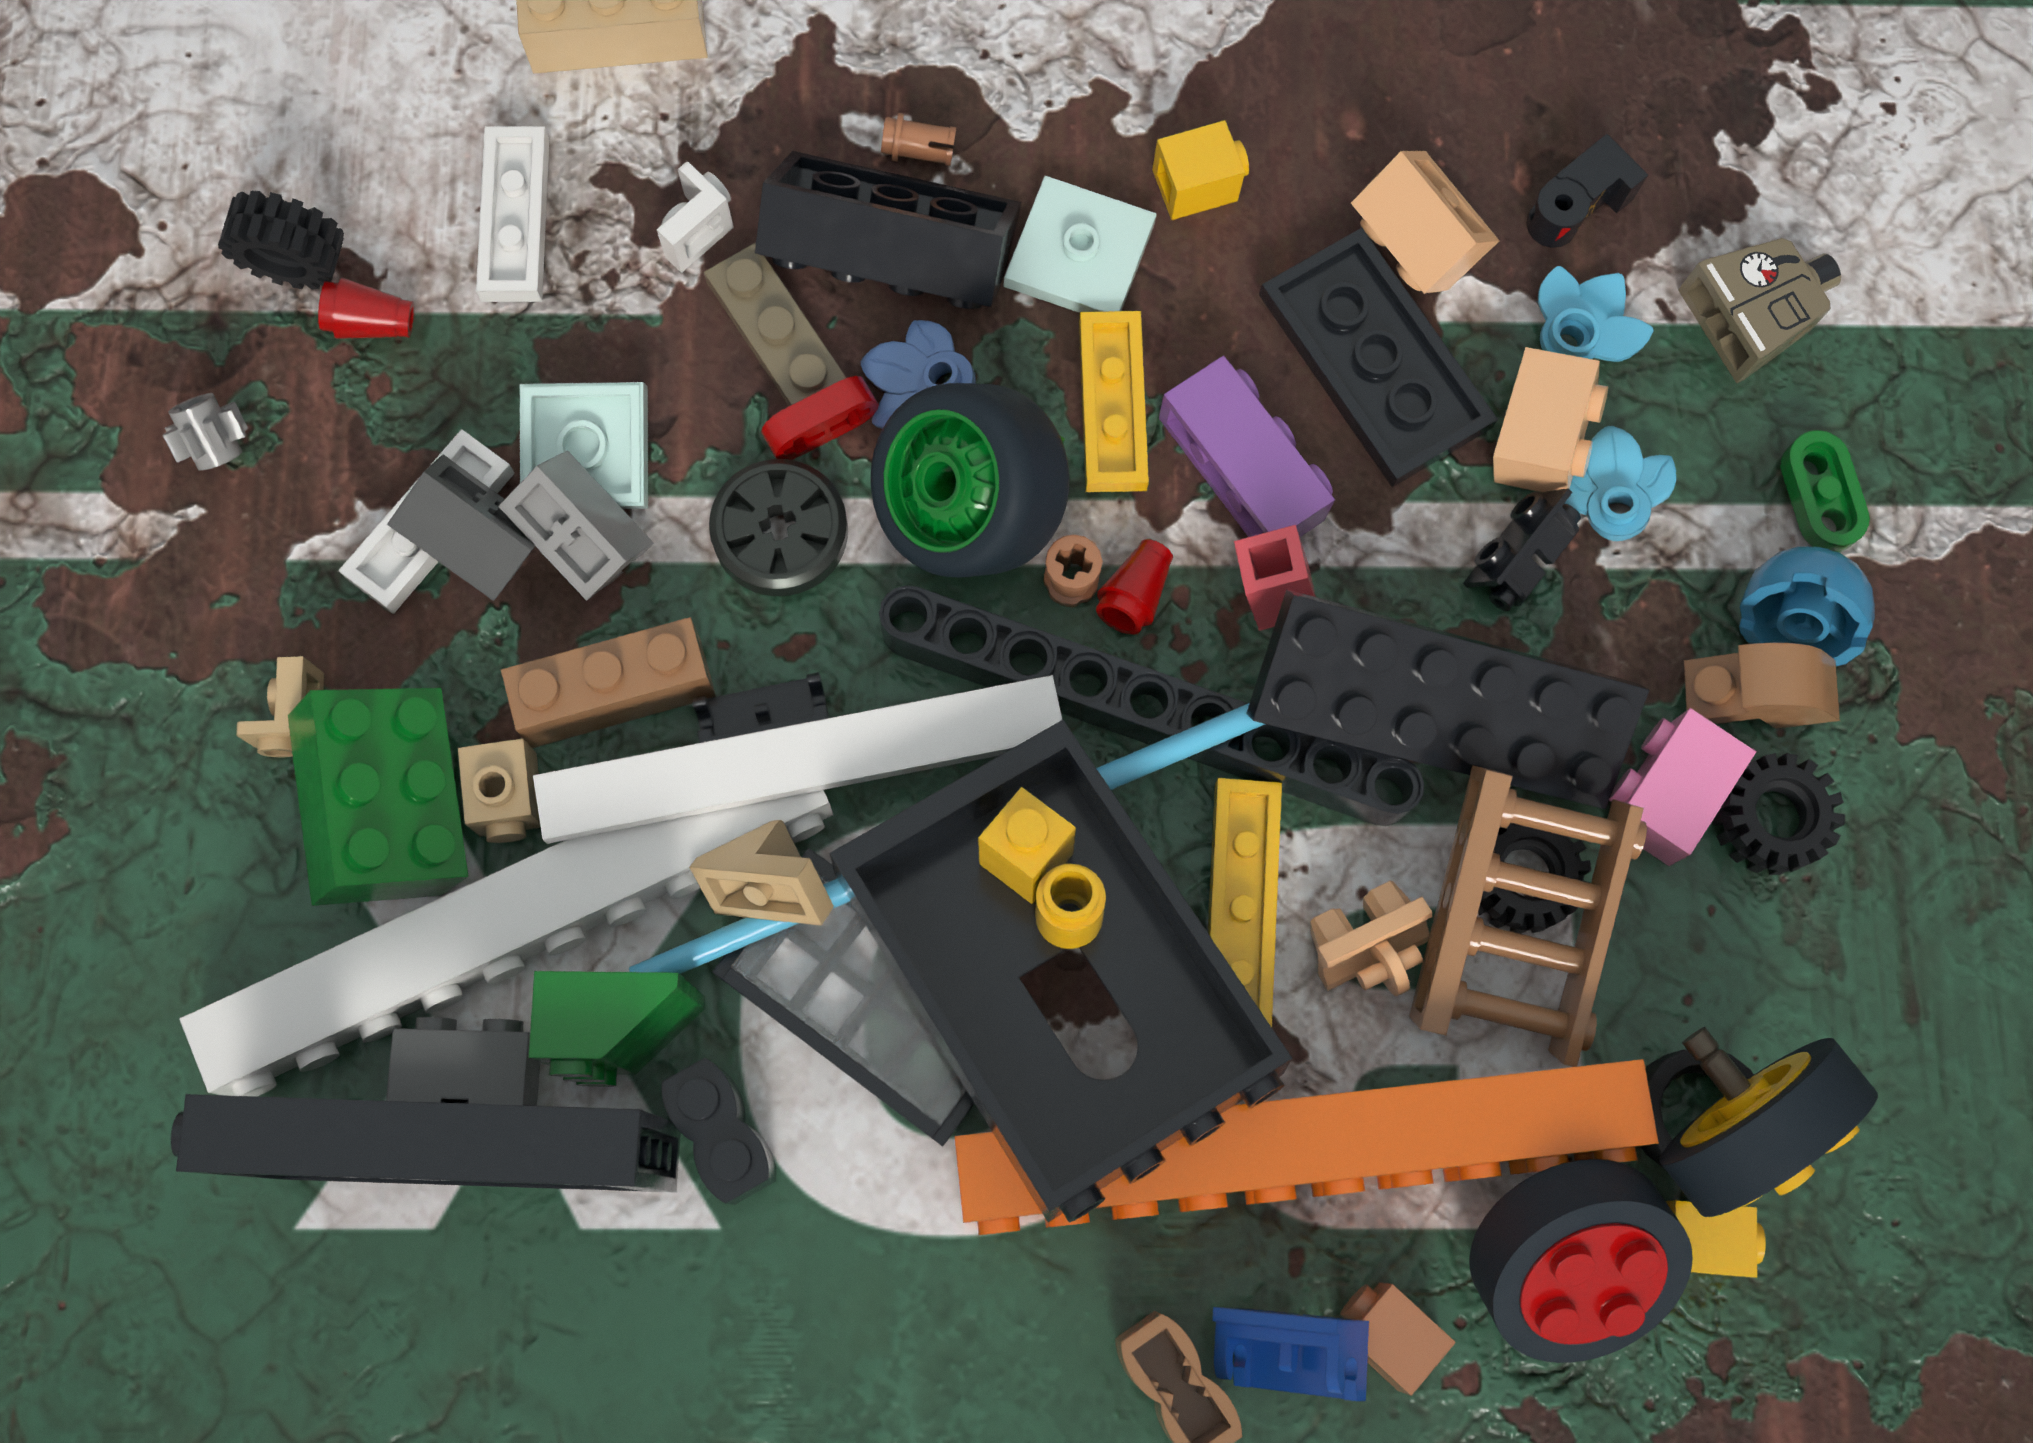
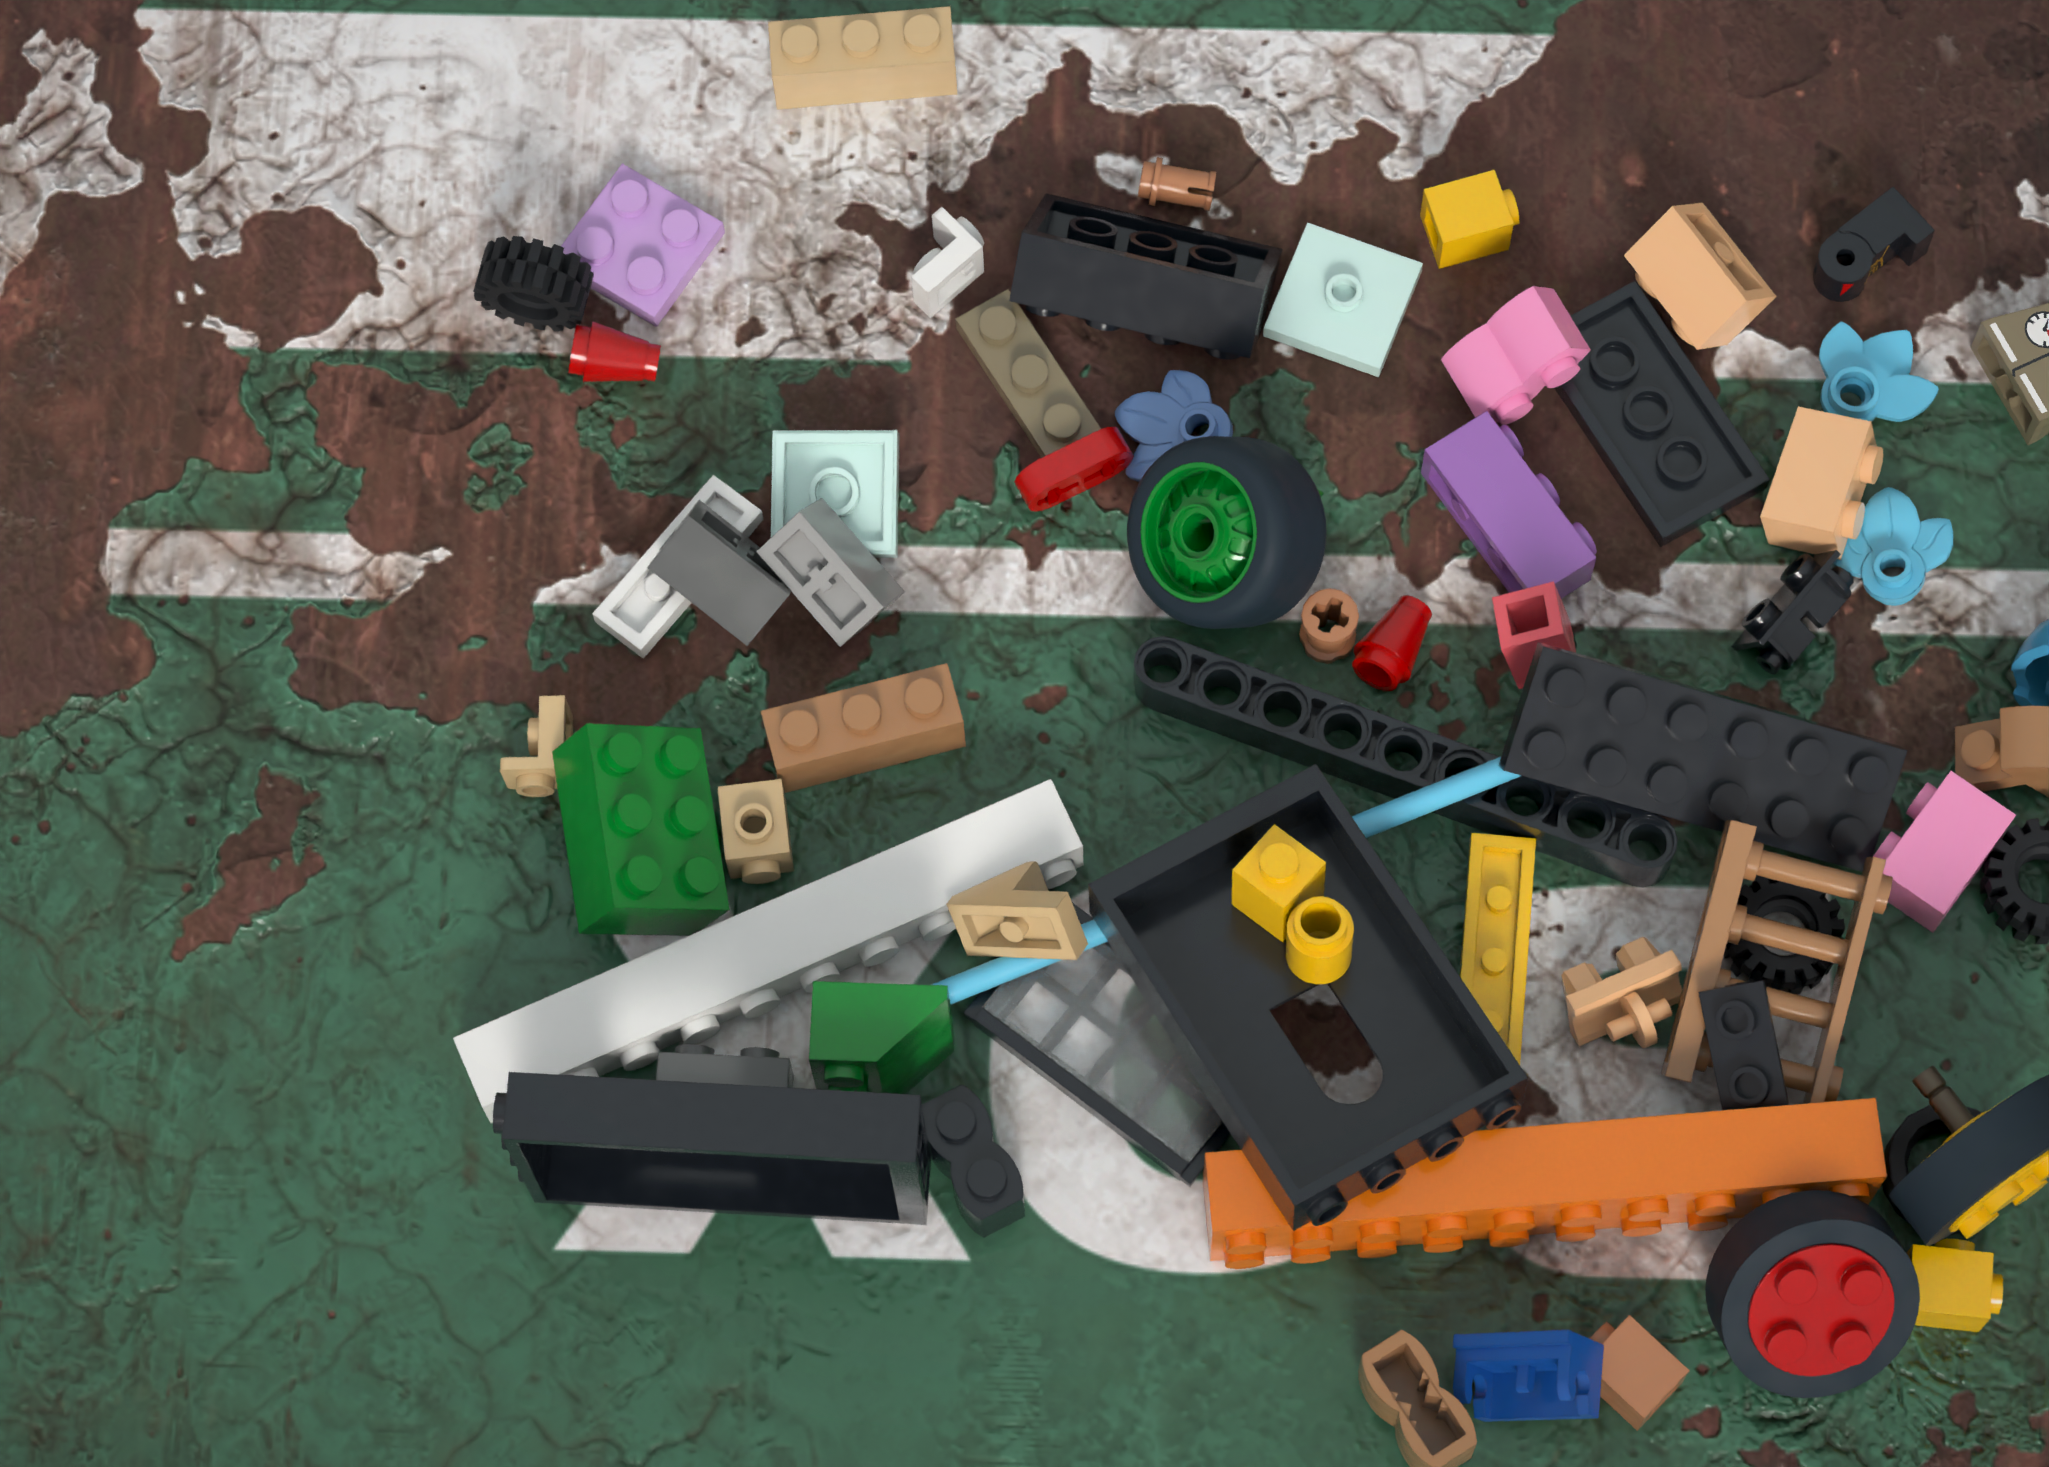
camera: 10 degrees right, 5 degrees down
light grey gear [162,393,248,470] -> none
white plate [476,126,549,302] -> none
white tile [533,675,1062,844] -> none
black hinge [692,672,829,743] -> none
pearl dark grey wheel [709,459,848,596] -> none
yellow plate [1079,311,1149,492] -> none
none -> lavender plate [561,163,725,327]
none -> bright pink brick [1441,286,1591,425]
none -> black hinge [1698,980,1790,1110]

